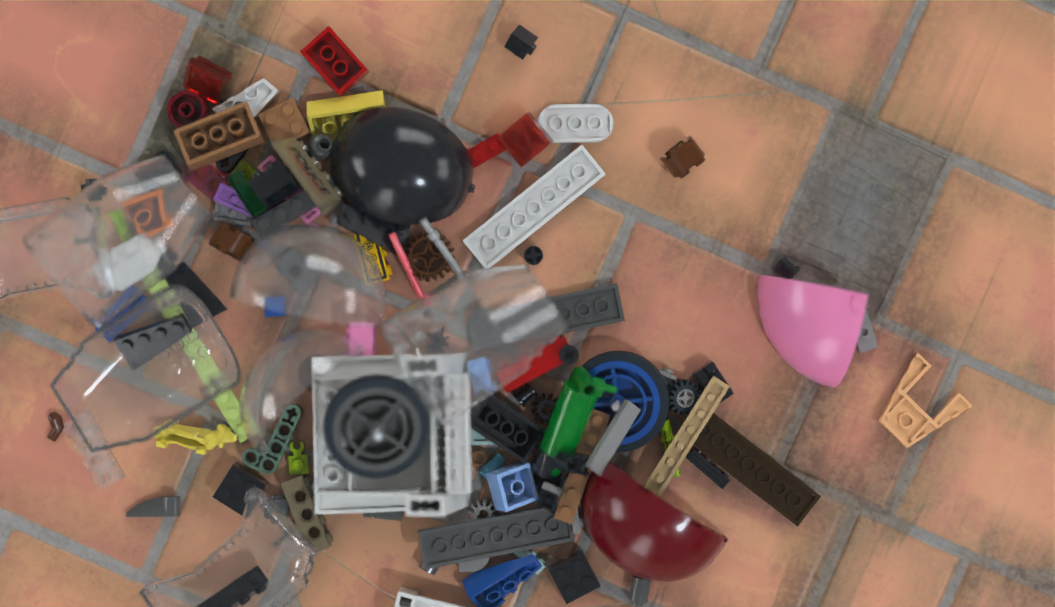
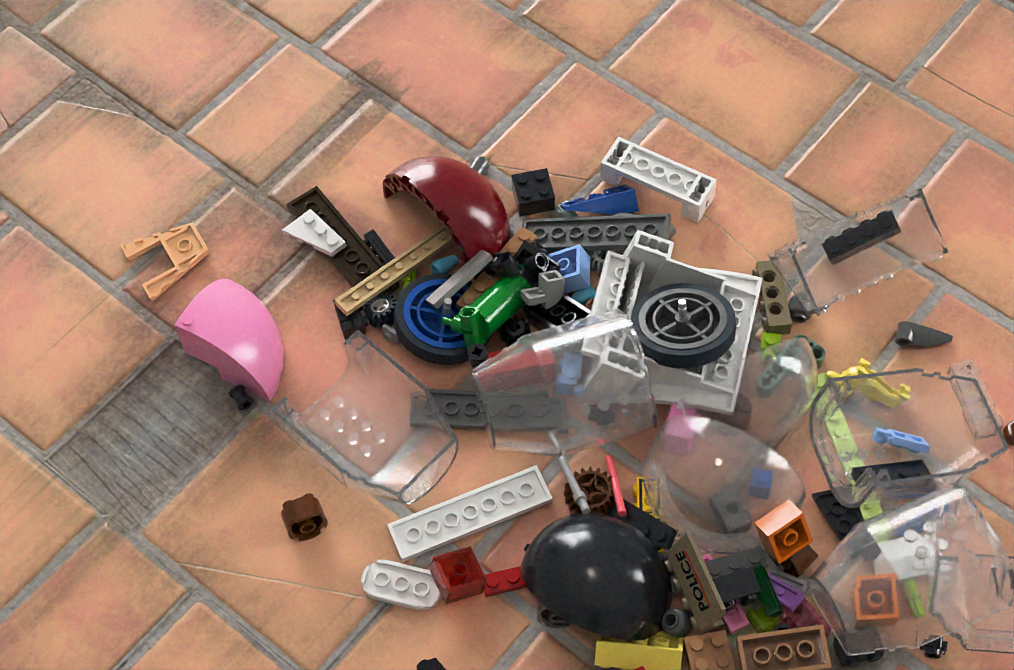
camera: 165 degrees left, 30 degrees down
black brick [213,462,269,517] -> none
black wheel [524,246,543,265] -> none
none -> clear windscreen [270,330,459,504]
none -> white wing [282,209,346,257]
none -> medium azure cone [430,254,459,274]
none -> light grey brick [520,270,565,309]
none -> black piece [523,253,561,279]
none -> orange brick [754,500,813,564]
none -> light blue hinge [872,427,930,453]

